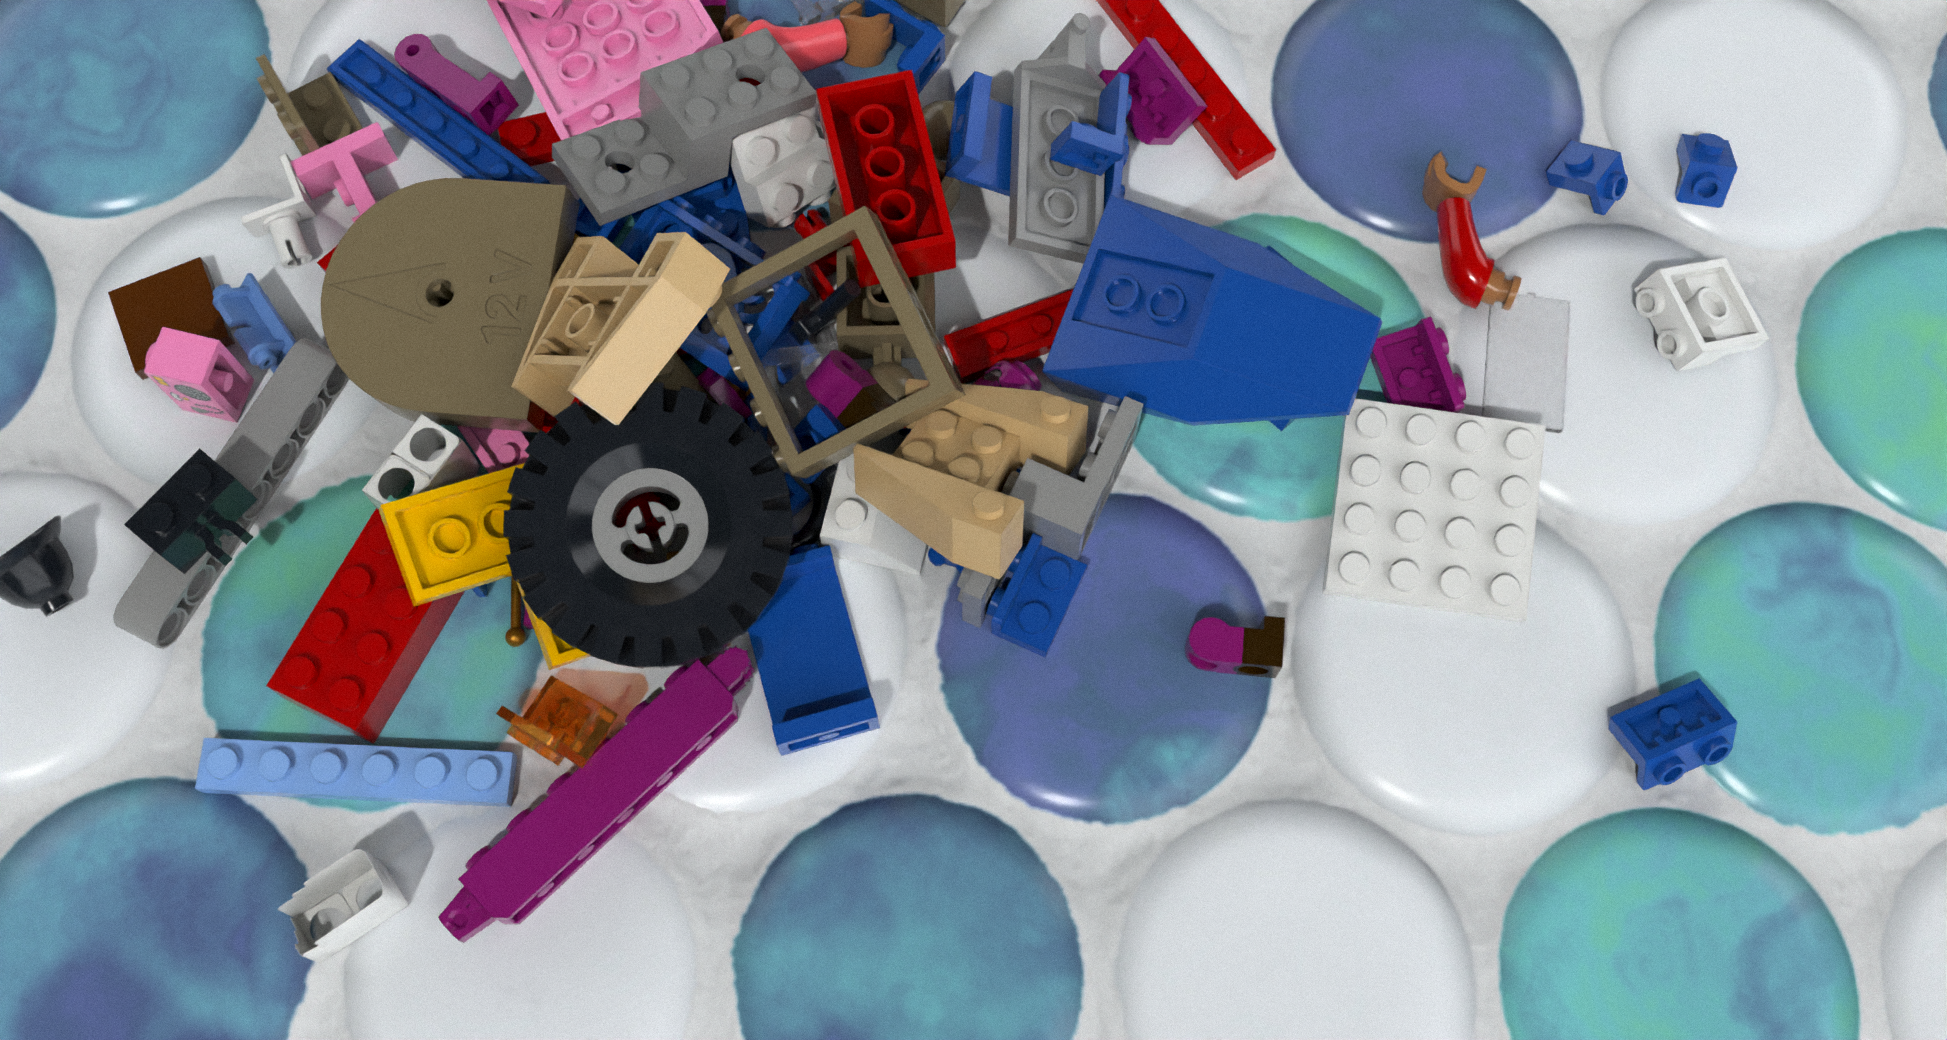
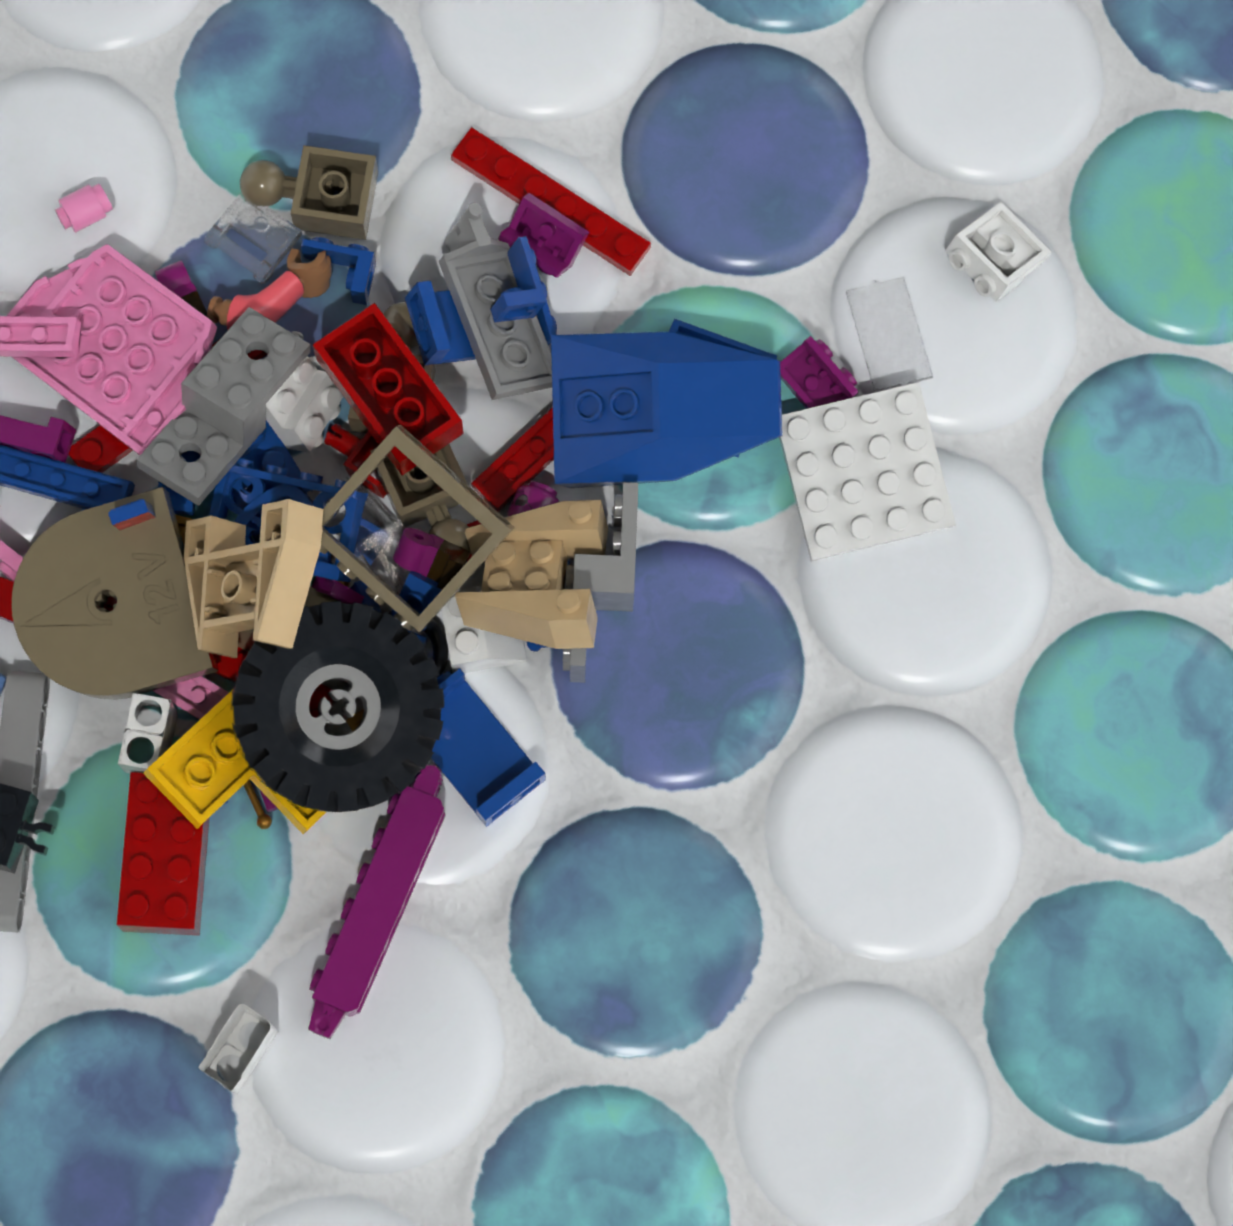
camera: 25 degrees left, 5 degrees up
light blue plate [195,738,517,807] -> none
clear orange bracket [496,676,618,769] -> none
black bar [789,279,861,346] -> none
blue bracket [986,533,1087,658] -> none
leg [1184,616,1285,678] -> none
piece [1422,151,1522,311] -> none
blue bracket [1546,140,1628,216] -> none
blue bracket [1608,678,1738,790] -> none
blue bracket [1675,133,1738,208] -> none
none -> blue tile [108,499,156,530]

